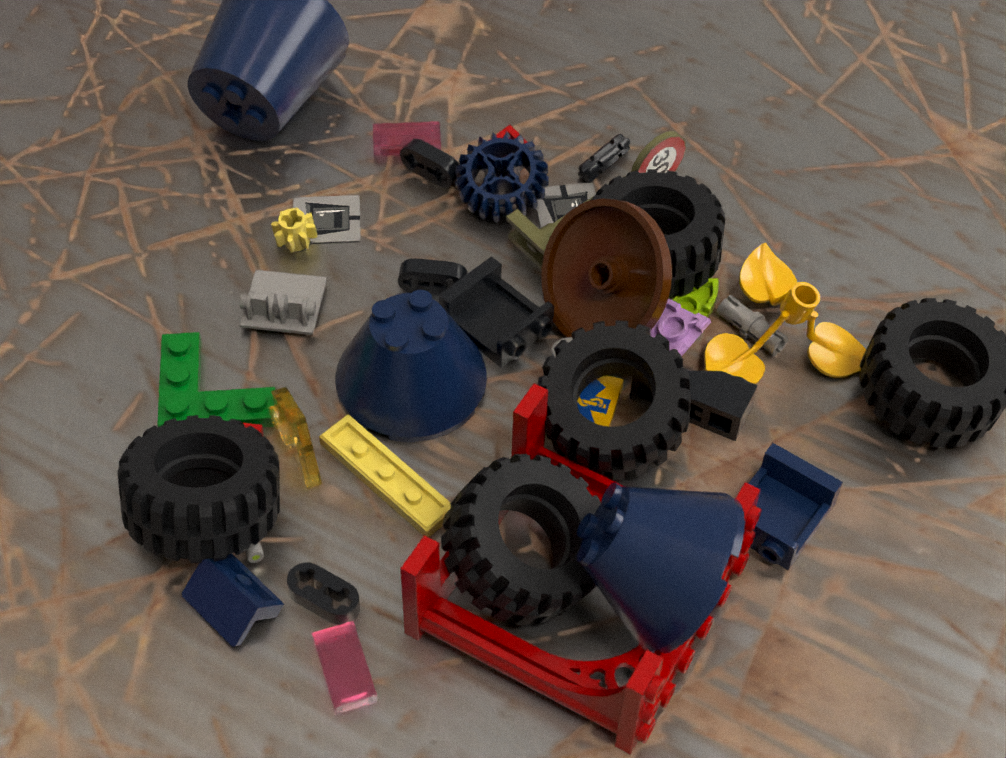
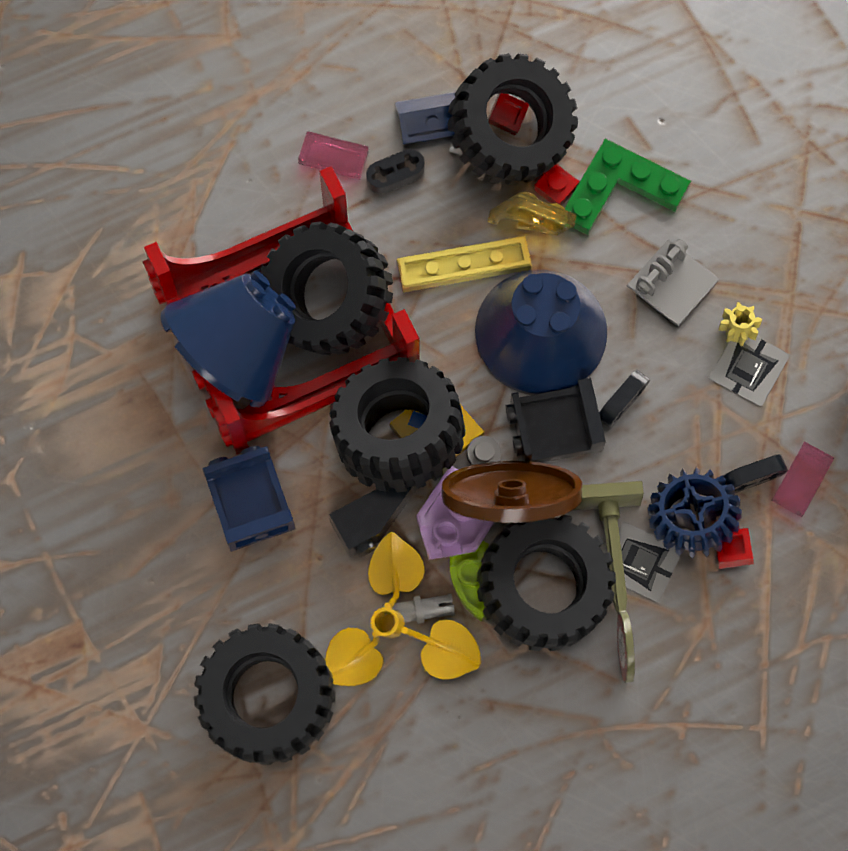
camera: 125 degrees right, 20 degrees up
black axle [578,134,631,182] -> none

